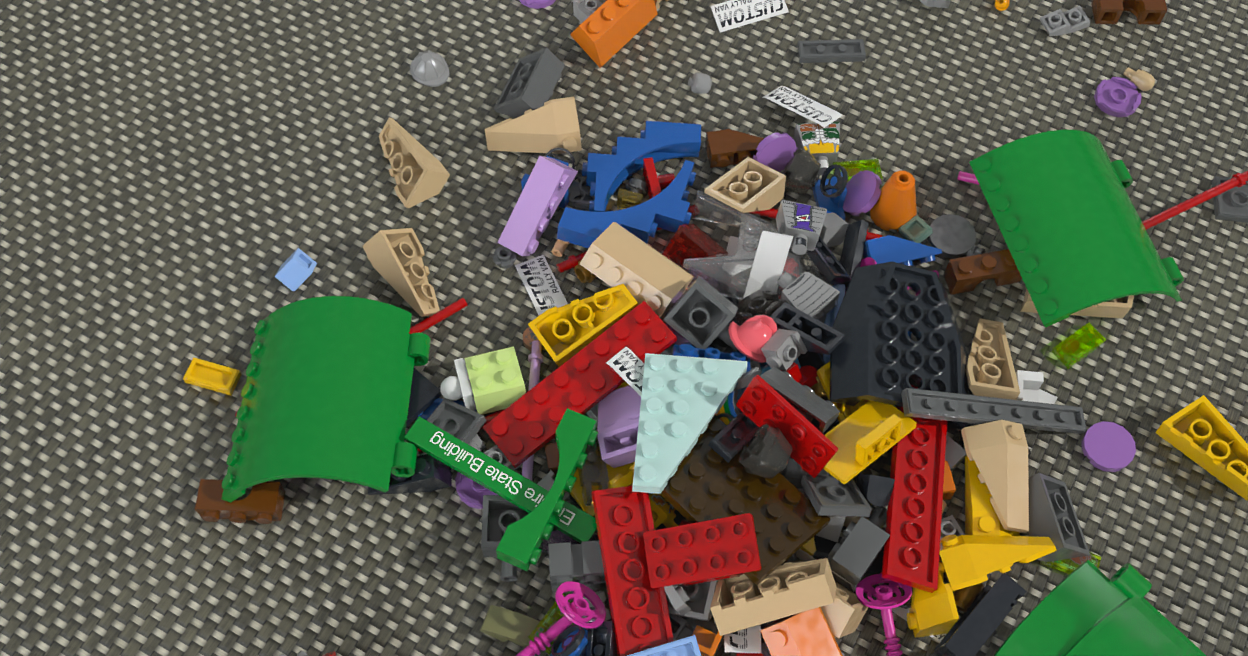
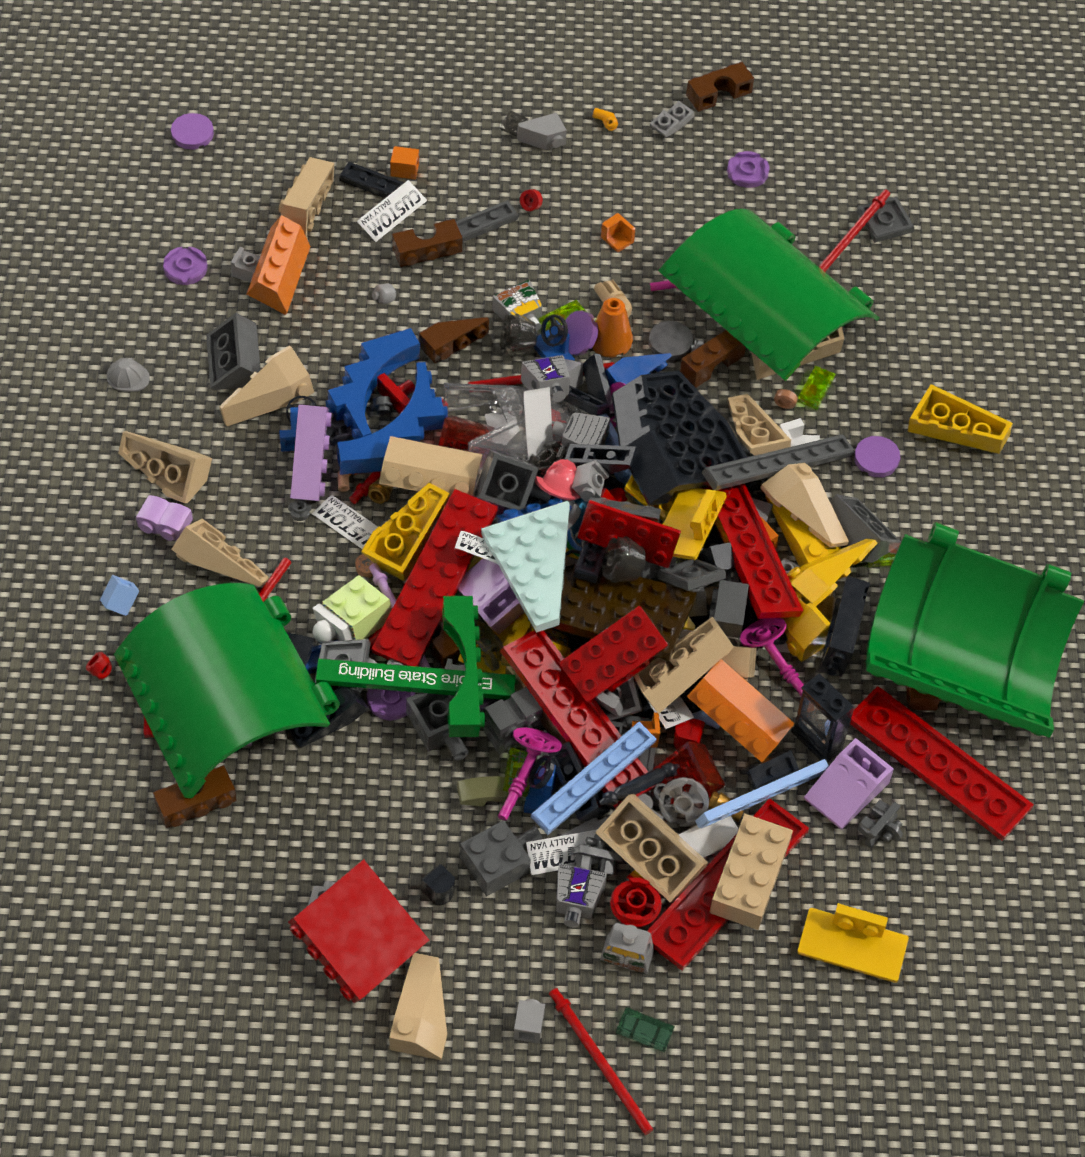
camera: 30 degrees left, 5 degrees down
yellow tile [183,357,242,396] -> none
clear yellow tile [617,189,642,210] -> none
tan slope [704,157,786,213] -> none
medium lavender tile [753,132,796,172] -> none
white sticker [762,86,842,128] -> none
sand green tile [898,215,933,243] -> none
tan cylinder [1123,67,1155,91] -> none
none -> red tile [86,652,112,679]
none -> lavender brick [136,495,193,541]
none -> reddish brown arch [392,219,463,267]
none -> red tile [520,189,543,211]
none -> tan arm [594,280,632,318]
none -> orange panel [601,213,635,252]
none -> nougat tile [774,389,798,409]

